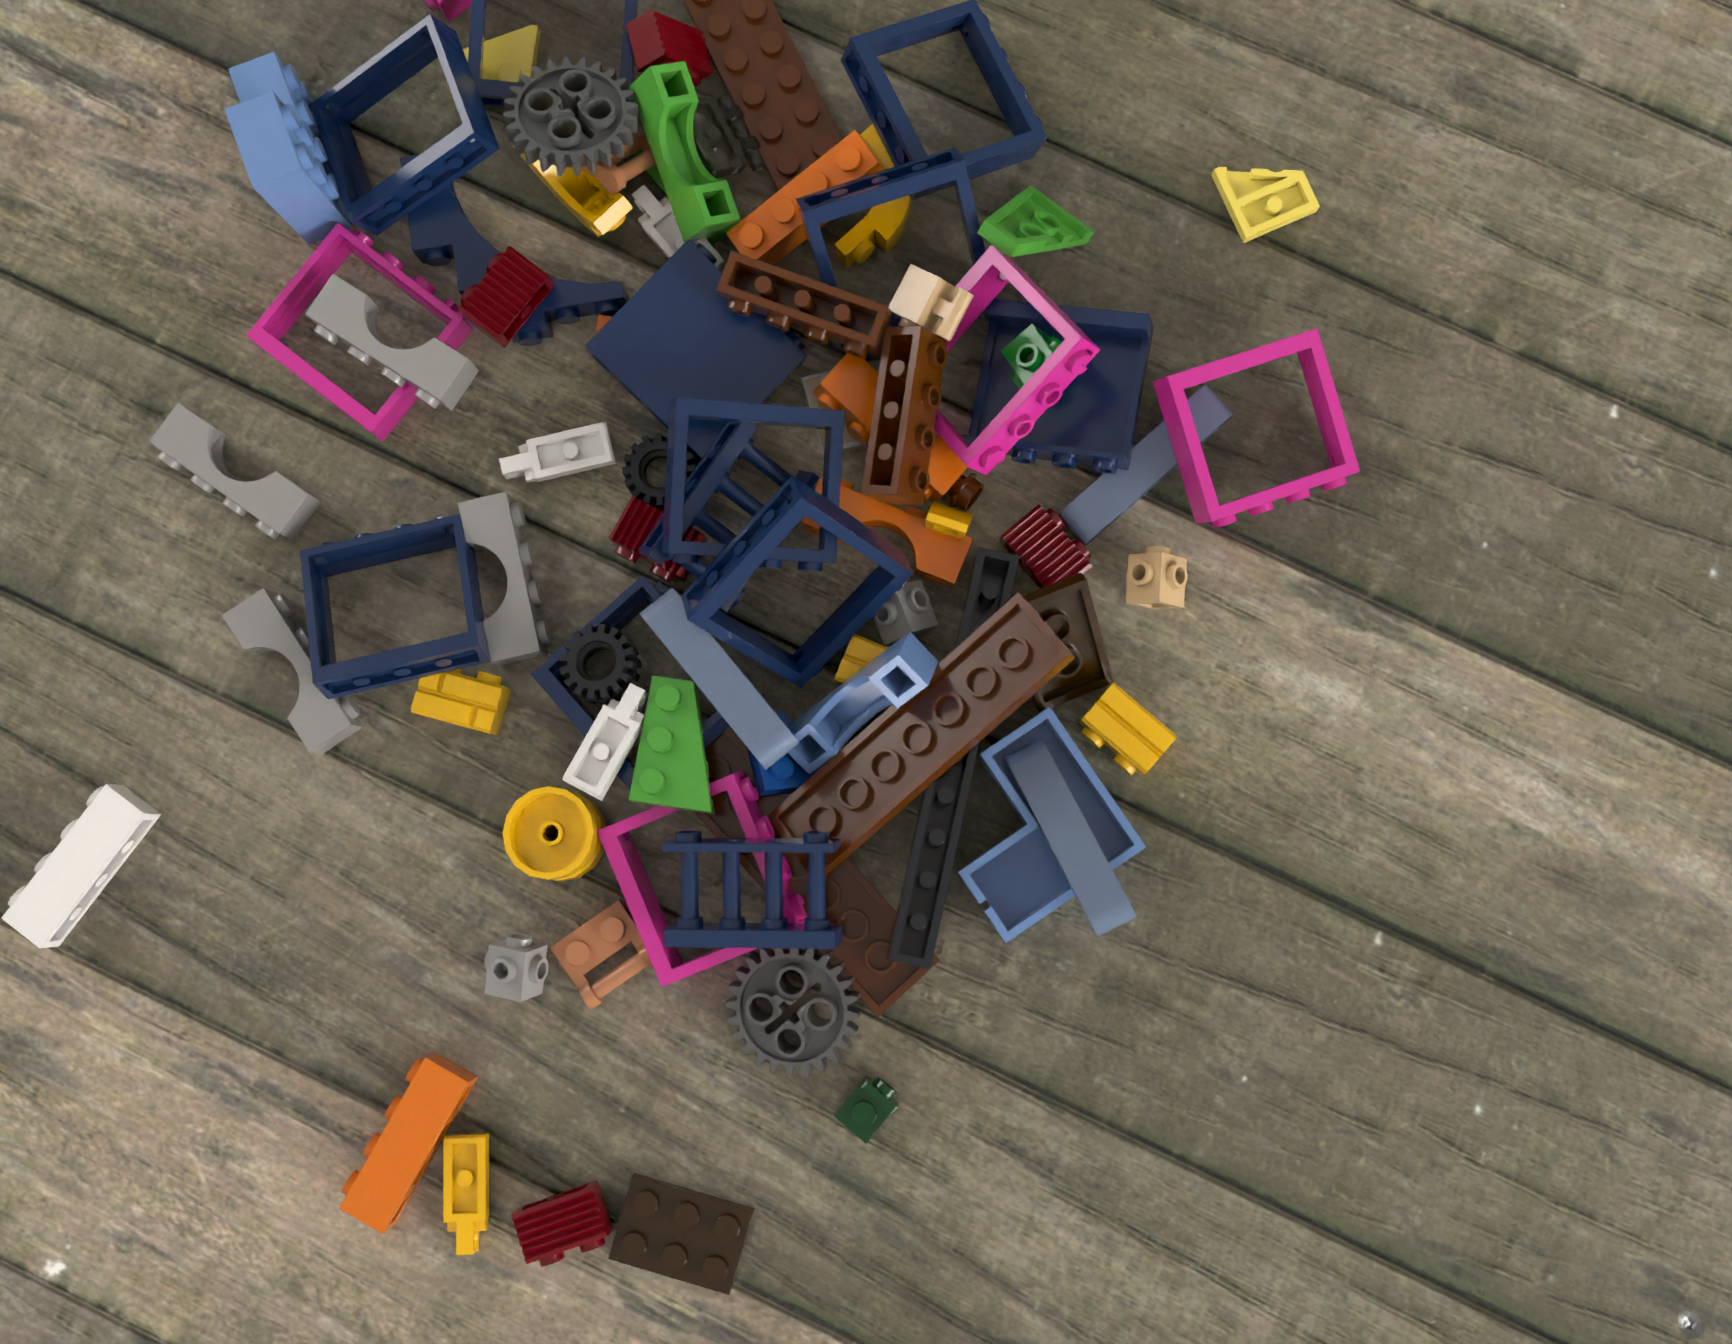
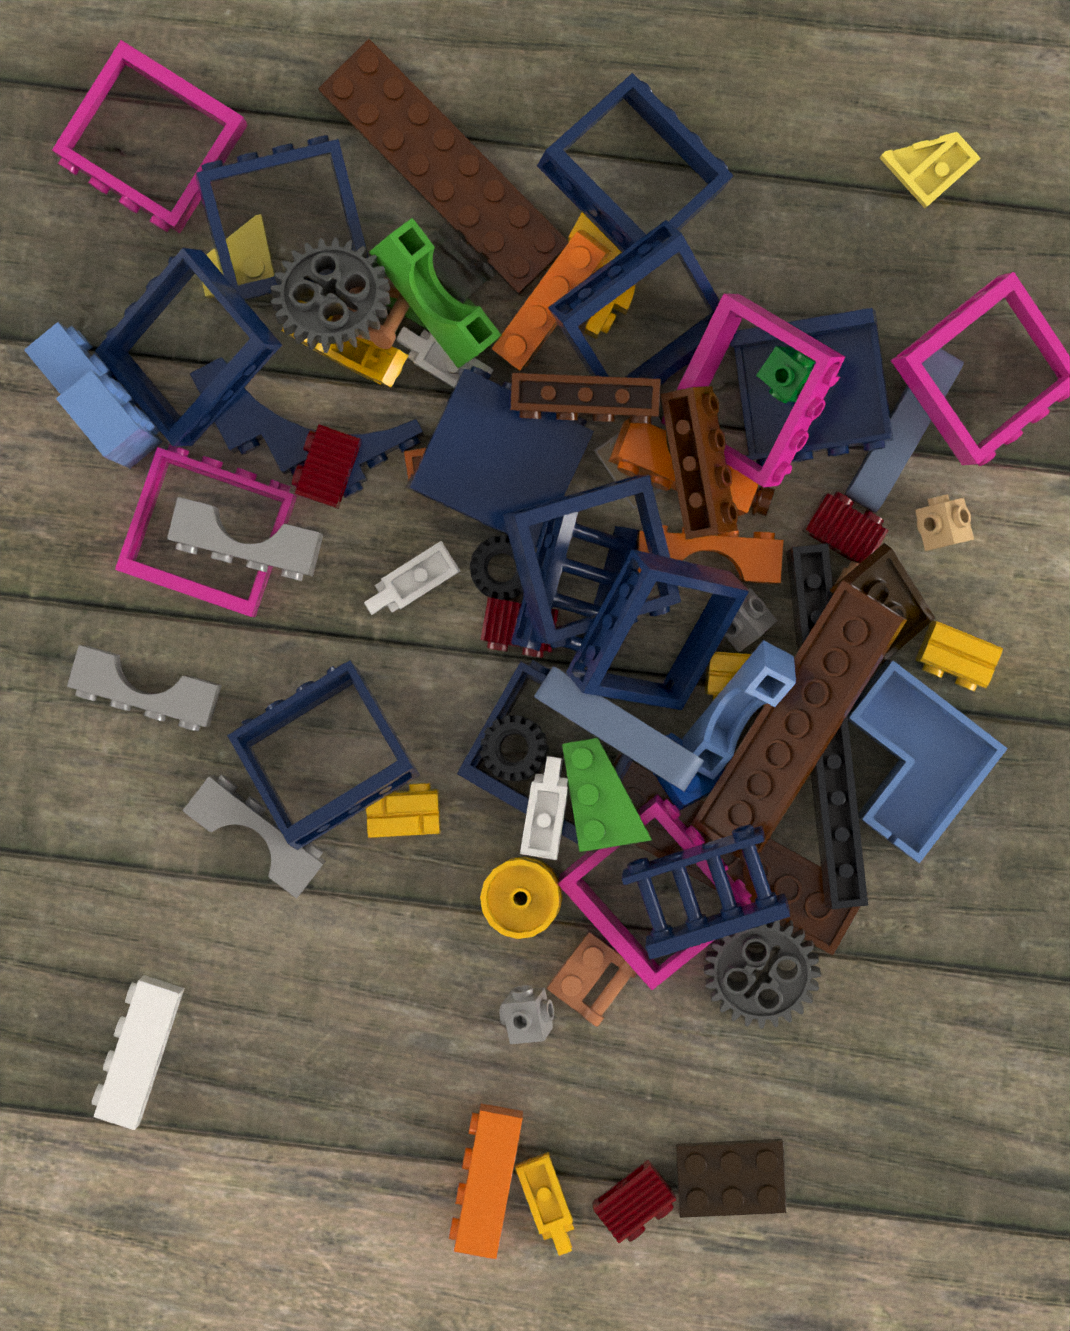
camera: 30 degrees left, 5 degrees up
light grey arch [458,492,551,666] -> none
dark red brick [626,9,714,88] -> none
dark green bracket [834,1075,898,1143] -> none
tan brick [889,264,974,341] -> none
yellow slope [925,501,973,540] -> none
bright green wing [977,185,1094,258] -> none
sand blue beam [1004,738,1136,937] -> none

